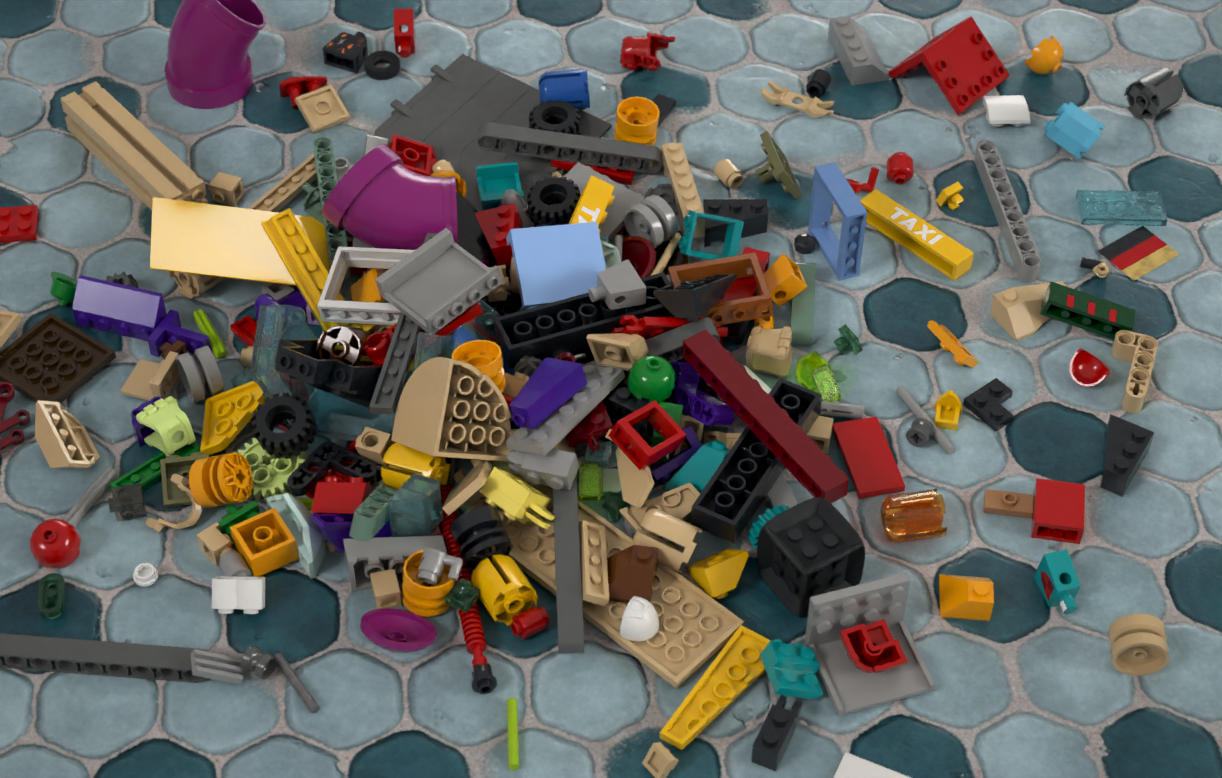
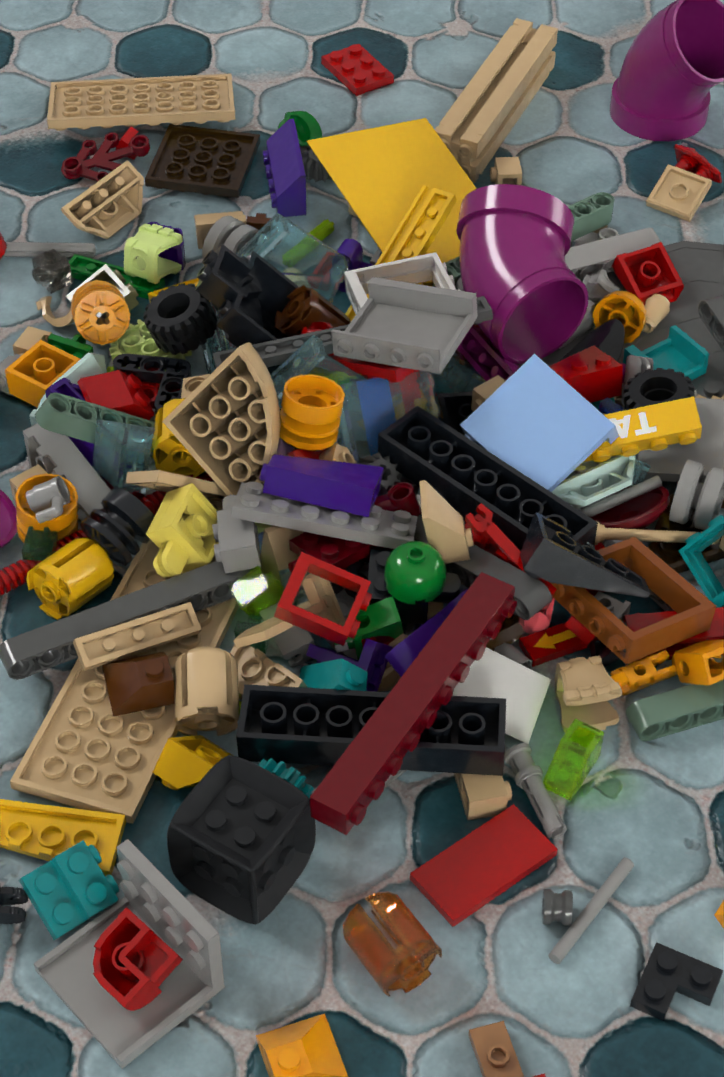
camera: 65 degrees right, 0 degrees up
dark purple bracket [147,309,211,357] -> none
red brick [510,607,550,639] -> none
light grey torso [588,260,646,310] -> none
white helmet [620,596,659,641] -> none
clear green tile [834,324,862,355] -> none
yellow tile [934,390,962,431] -> none

